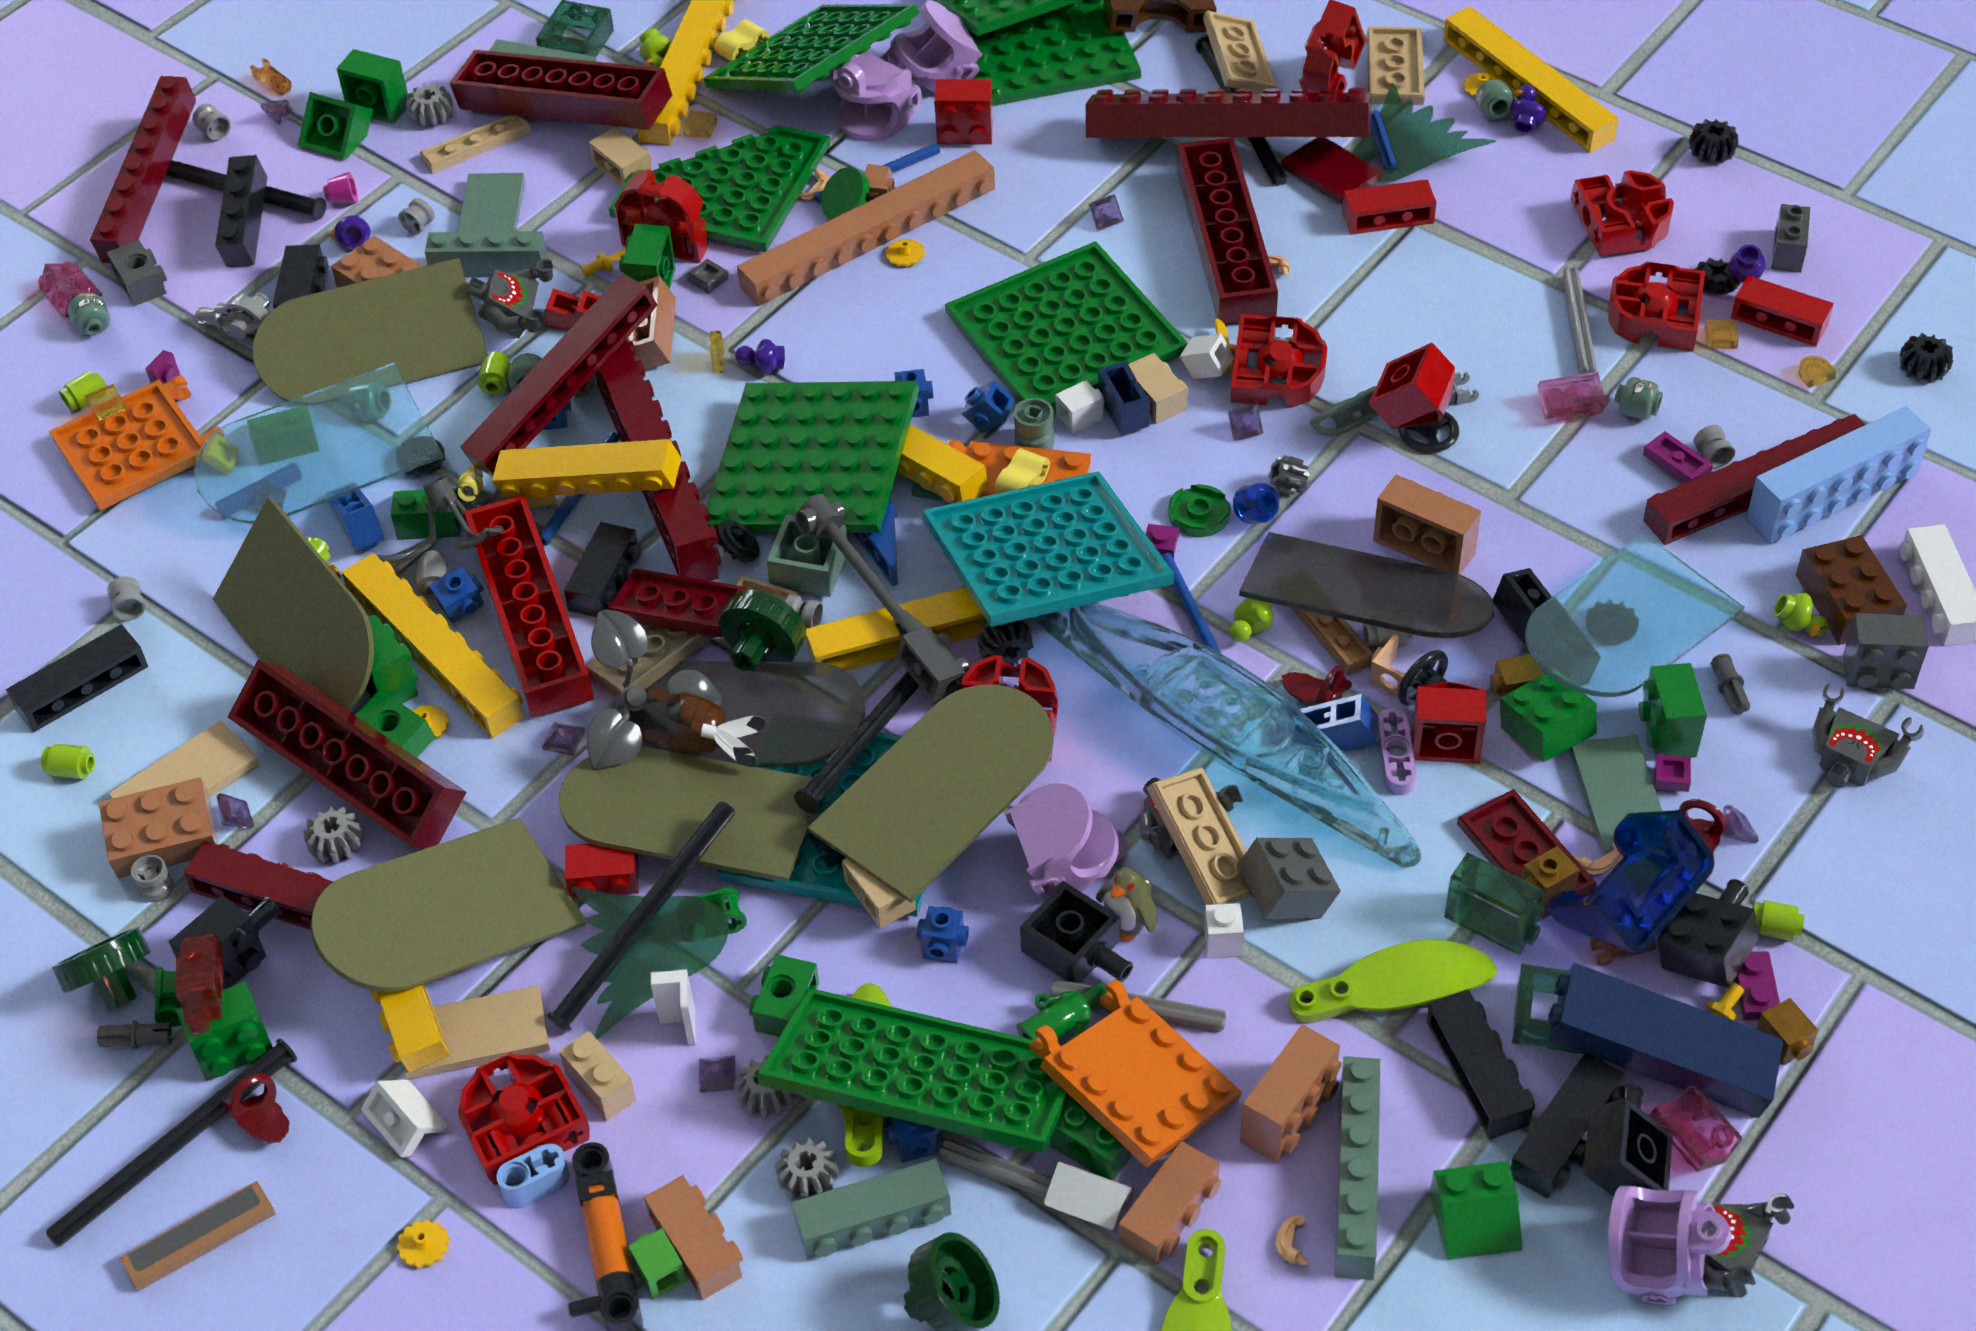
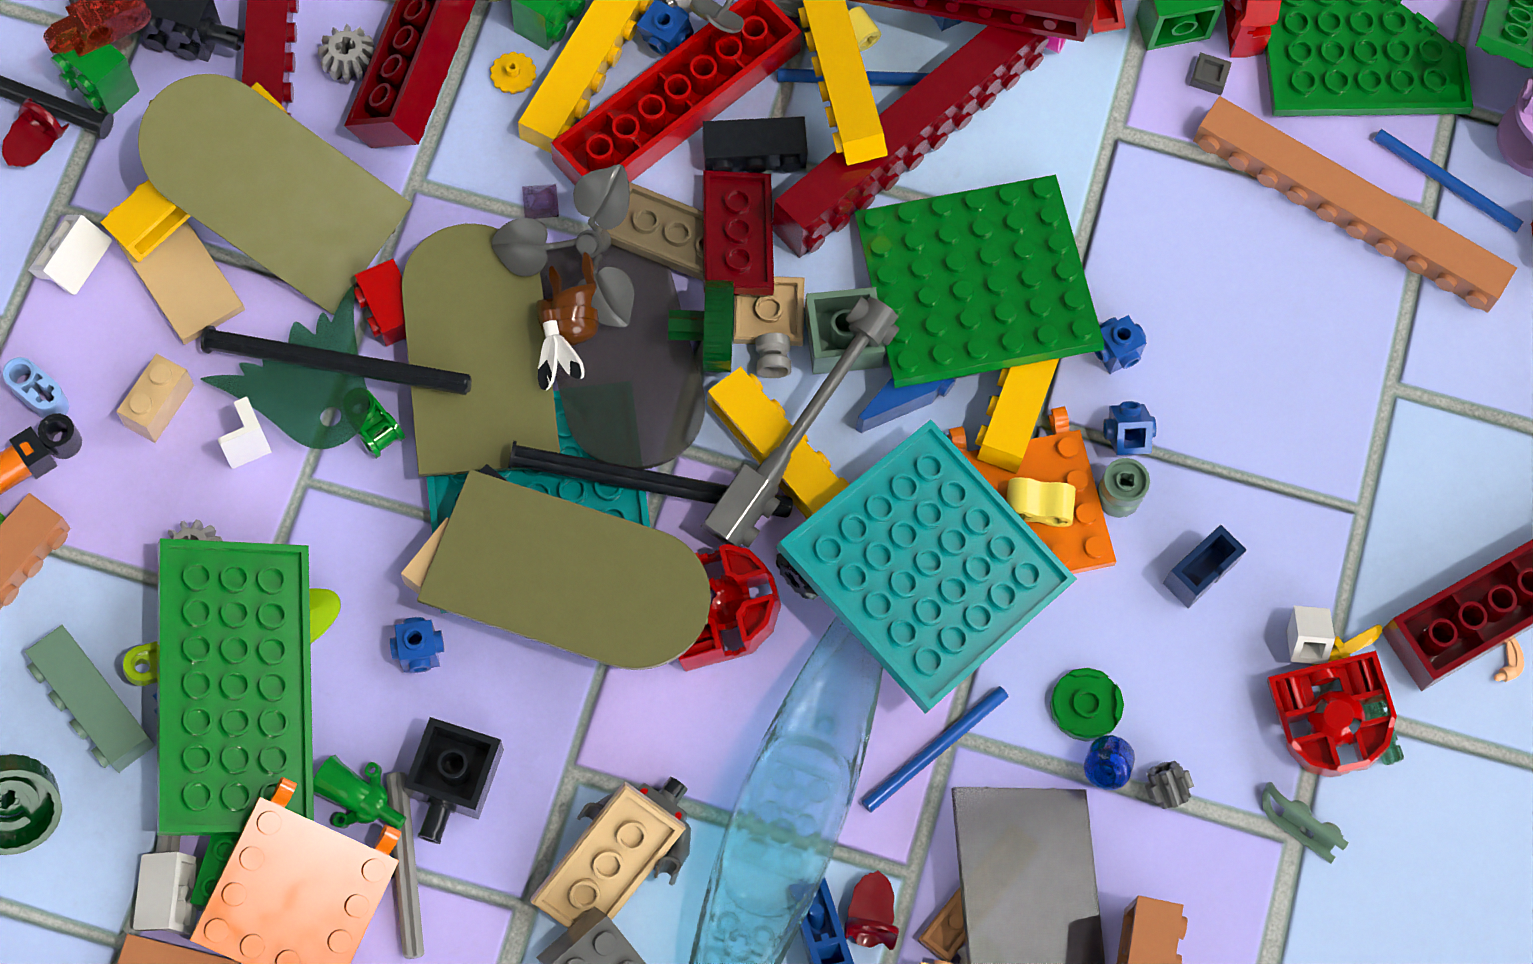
camera: 60 degrees right, 20 degrees up
green brick [356,689,436,757] -> none
red connector [458,1053,590,1185] -> none
nougat brick [628,276,676,371] -> none
clear purple slope [699,1055,736,1092] -> none
clear yellow tile [710,331,725,373] -> none
black gear [716,520,760,564] -> none
dark purple animal [735,339,785,375] -> none
green brick [749,954,819,1037] -> none
light grey gear [775,1137,839,1200] -> none
light nougat piece [799,169,829,201] -> none
green tile [821,167,870,220] -> none
nougat brick [864,164,895,202] -> none
yellow piece [885,239,925,267] -> none
green plate [945,241,1188,411] -> none
lavender animal [1006,783,1129,900] -> none
white brick [1056,380,1105,434] -> none
clear purple slope [1088,194,1124,231] -> none
olive animal [1096,867,1157,942] -> none
tan brick [1128,353,1189,424] -> none
magenta plate [1146,523,1179,559] -> none
white brick [1204,903,1244,958] -> none
clear purple slope [1227,404,1264,441] -> none
lime animal [1228,595,1274,642] -> none
red piece [1369,342,1460,453] -> none
light grey piece [1449,372,1479,405] -> none

